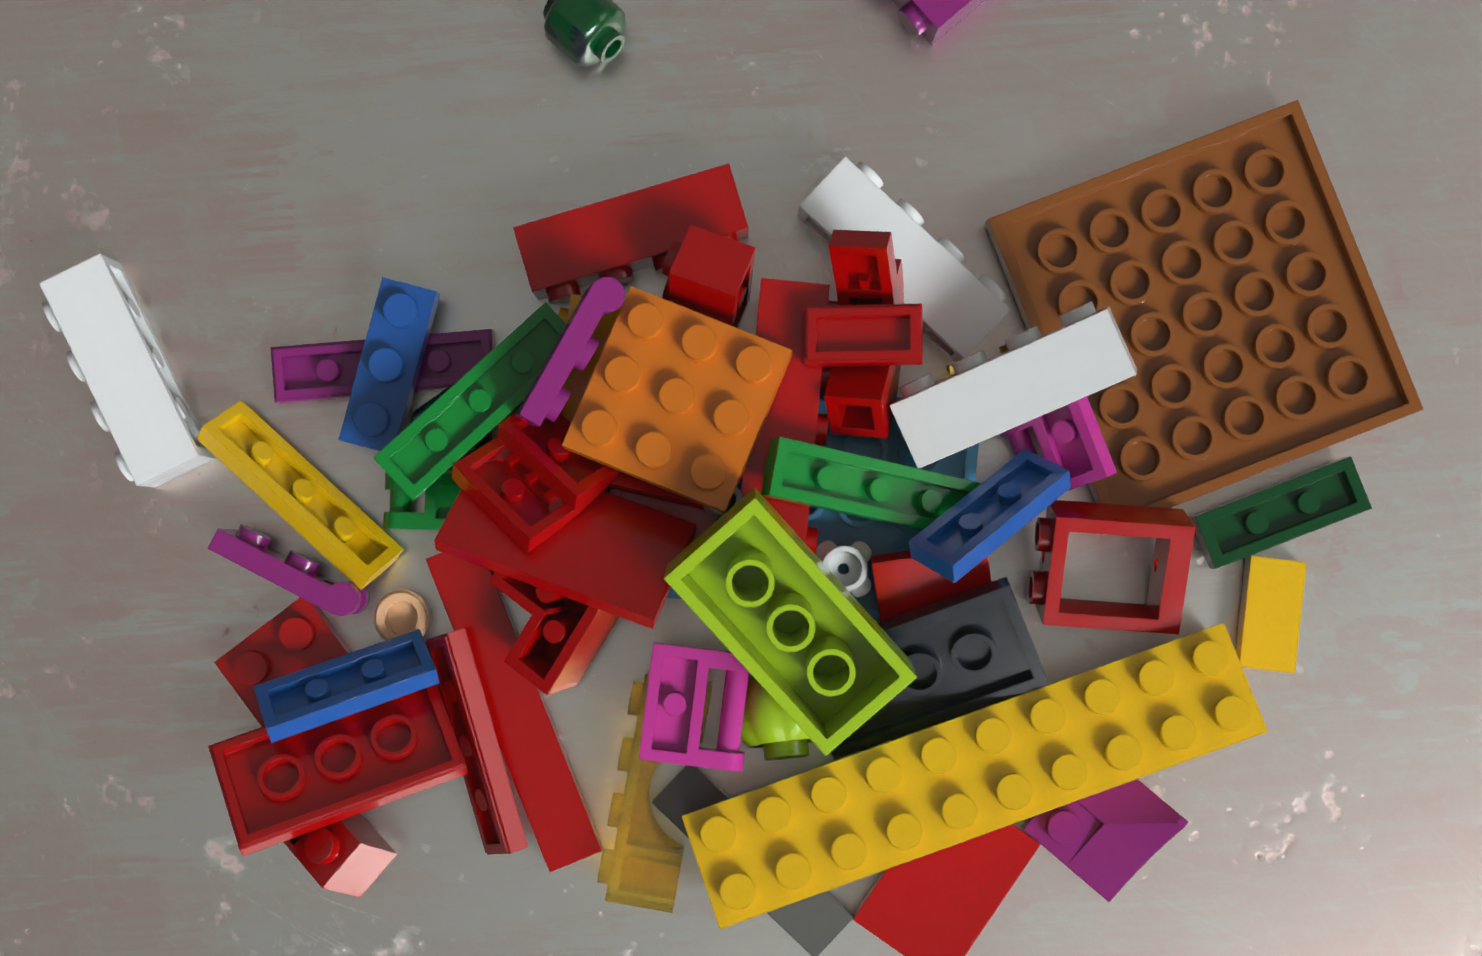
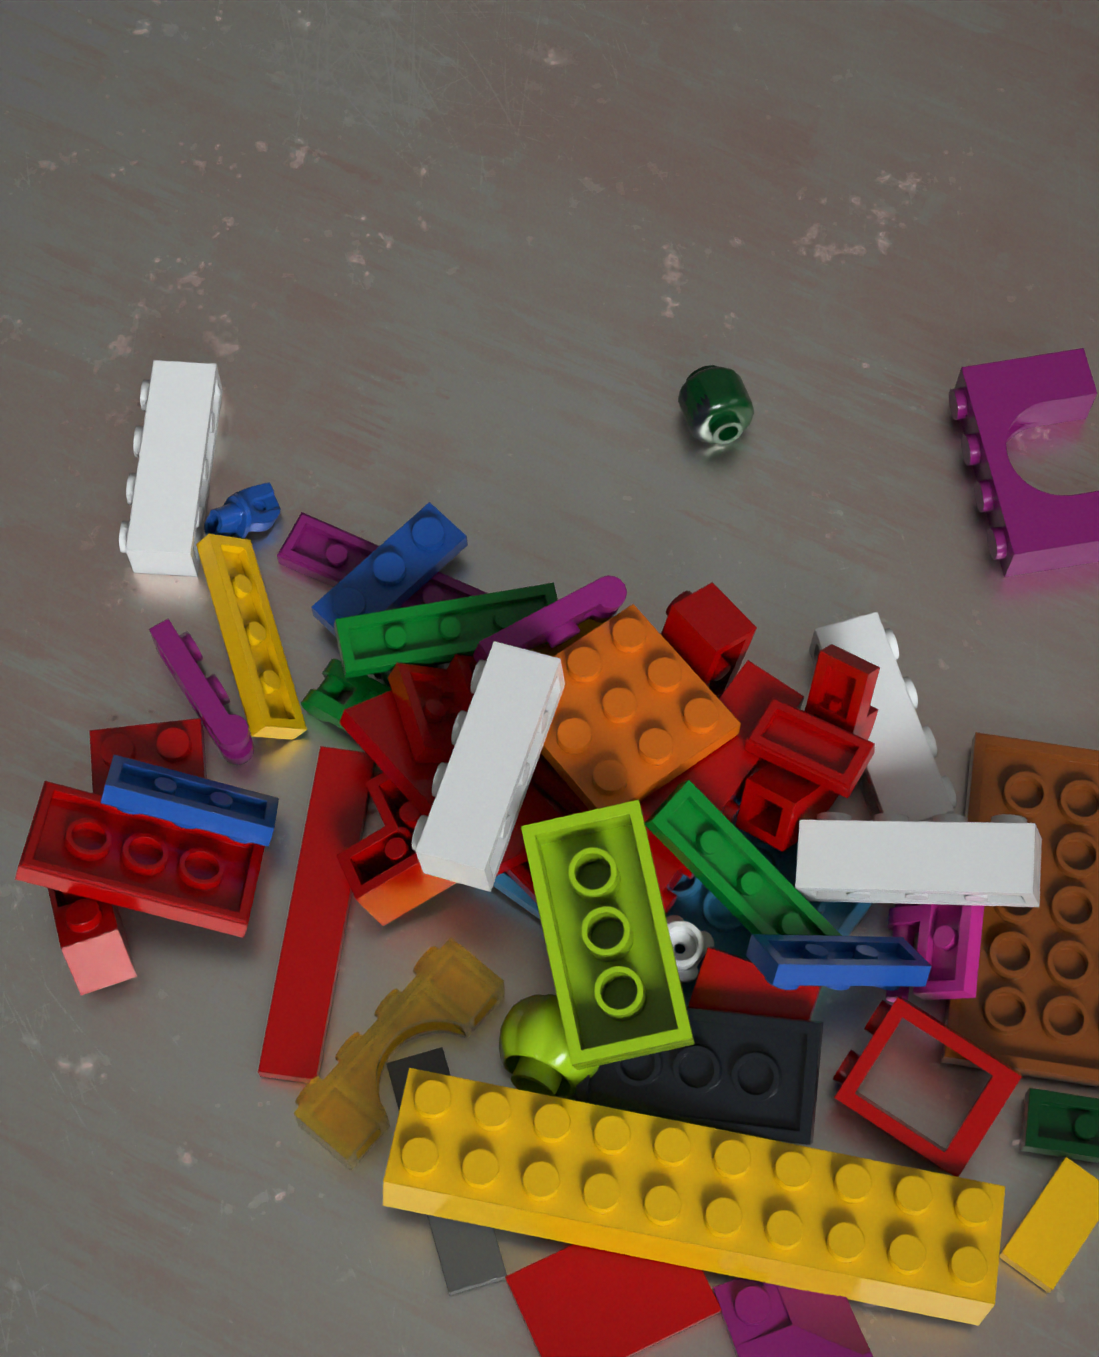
camera: 30 degrees right, 20 degrees down
light nougat tile [374,590,433,641] -> none
red tile [425,628,528,855] -> none
red brick [513,163,749,304] -> none
dark pink plate [639,642,749,771] -> none
none -> blue piece [204,482,281,539]
none -> white brick [412,641,565,892]

